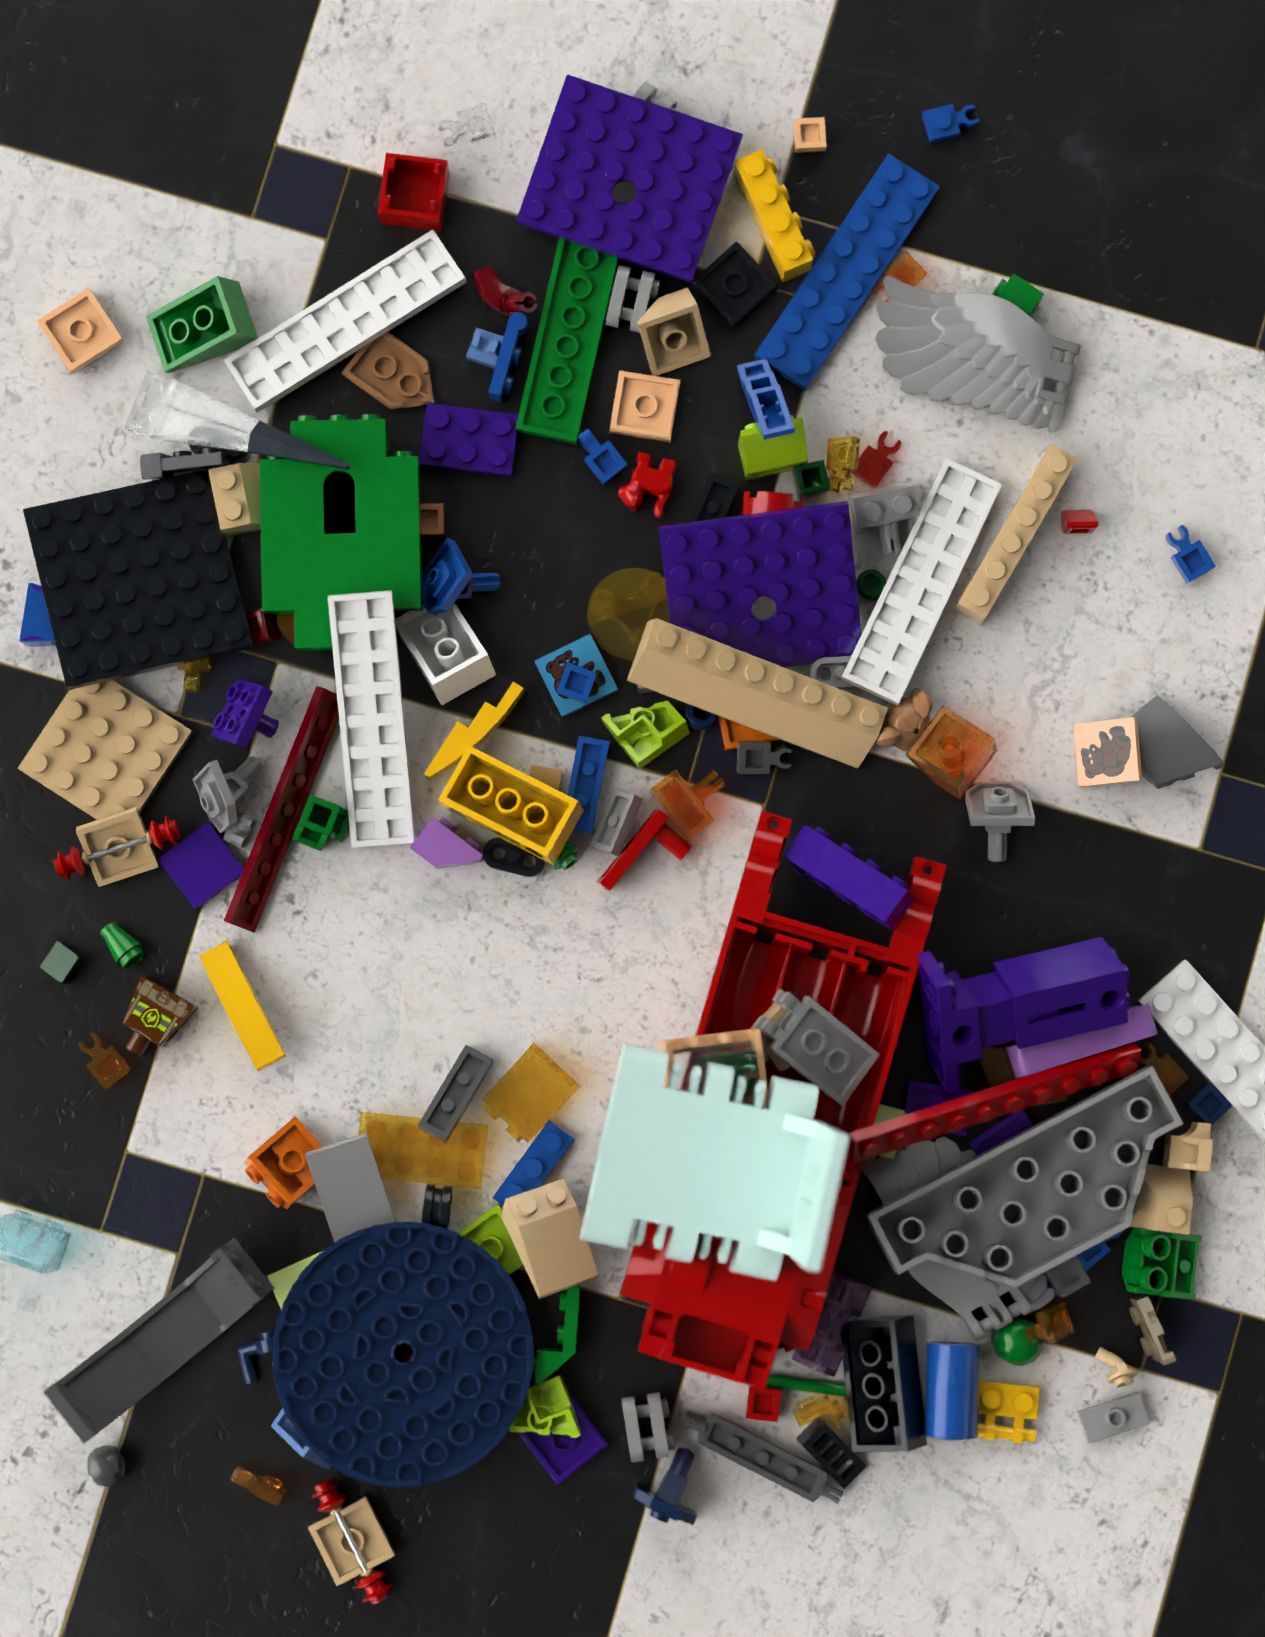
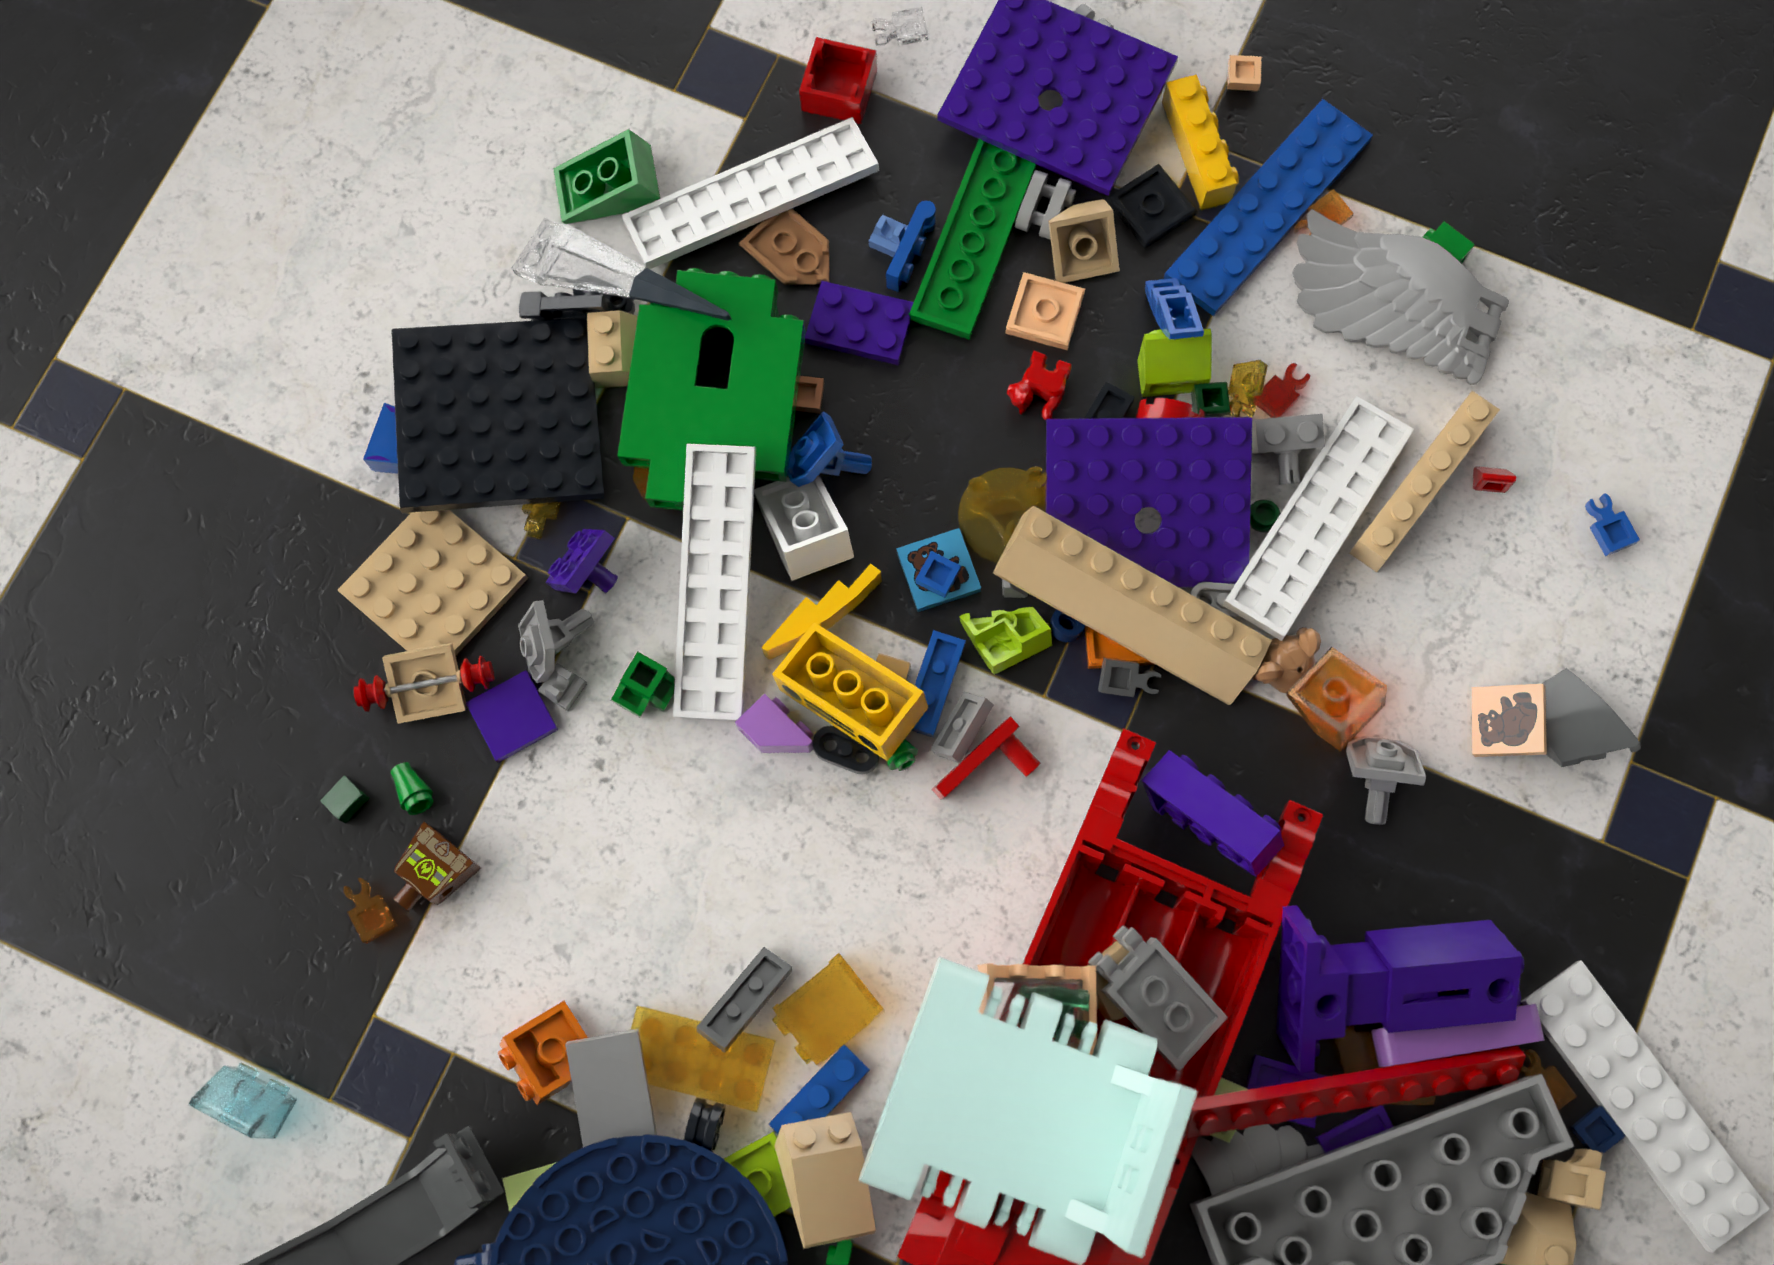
camera: 15 degrees right, 10 degrees down
light nougat plate [37,288,124,375] -> none
yellow slope [199,941,287,1072] -> none
dark red plate [224,686,339,933] -> none
dark red slope [246,608,281,646] -> none
dark red arm [473,266,537,317] -> none
blue plate [578,429,628,485] -> none
clear orange brick [650,770,726,842] -> none
blue plate [922,104,979,144] -> none

